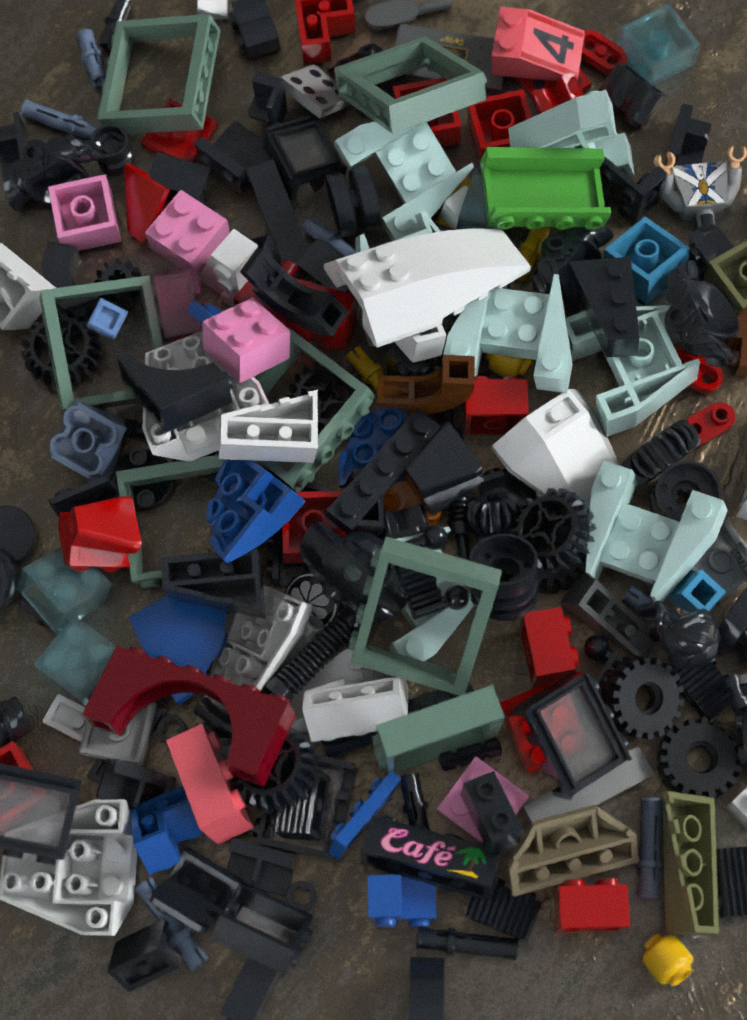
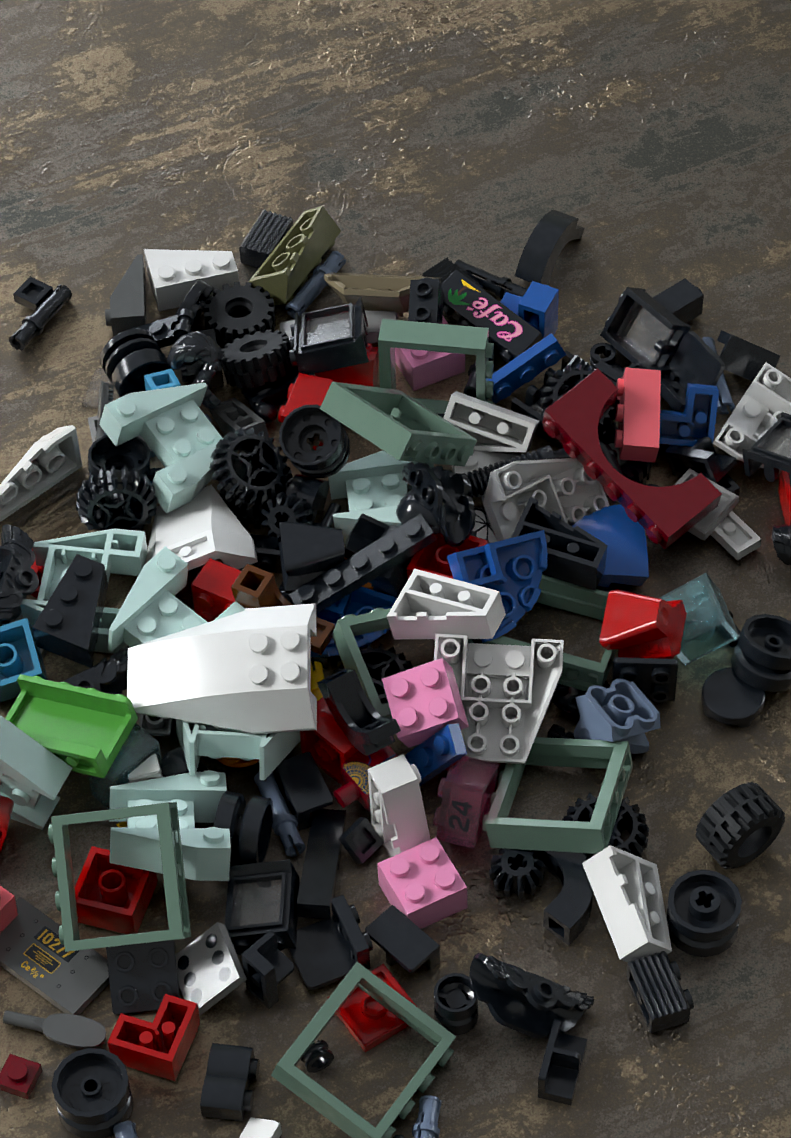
camera: 155 degrees left, 20 degrees down
sand blue pin [21,100,100,141] -> none
clear light blue brick [33,615,116,707] -> none
bright pink brick [48,174,122,251] -> none
medium blue tile [86,298,128,340] -> none
black arch [117,353,233,433] -> none
red slope [124,163,170,243] -> none
black gear [393,525,469,620] -> none
black axle [439,738,502,771] -> none
red brick [467,89,532,168] -> none
red brick [553,878,630,932] -> none
yellow head [642,934,693,987] -> none
red plate [685,402,736,449] -> none

